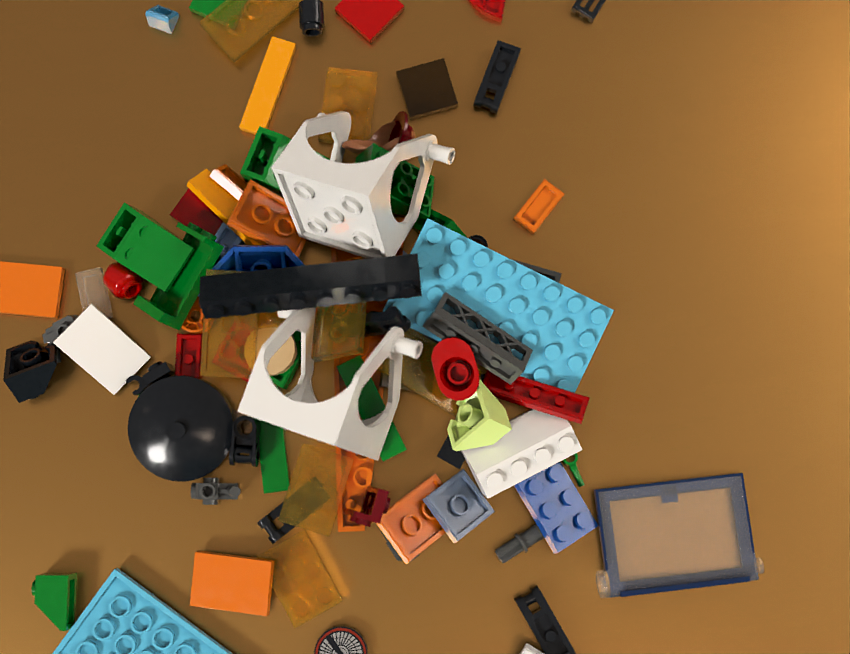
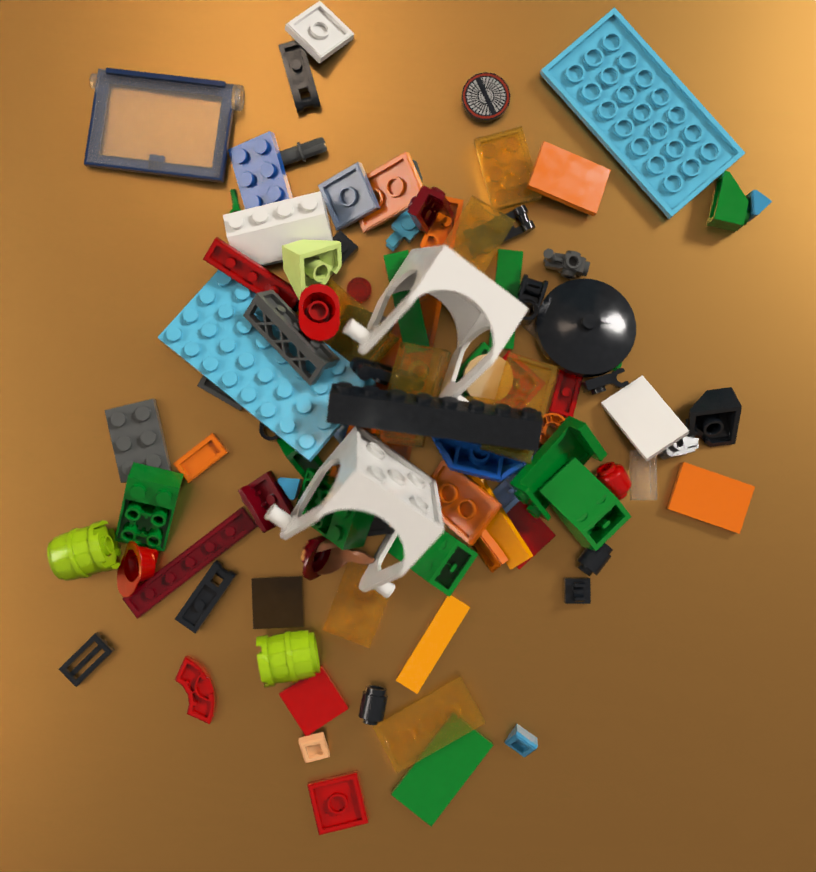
camera: 165 degrees left, 5 degrees up
none -> lime piece [47,520,121,581]
none -> dark grey plate [104,399,172,483]
none -> green slope [114,462,184,551]
none -> red piece [117,541,159,598]
none -> dark red tile [122,506,258,619]
none -> dark red bracket [238,470,294,533]
none -> lime piece [256,630,320,688]
none -> dark azure slope [277,477,303,500]
none -> clear red tile [347,277,372,303]
none -> medium azure plate [386,210,420,251]
none -> black tile [564,577,591,604]
none -> black brick [577,543,613,576]
none -> dark azure slope [746,190,772,221]

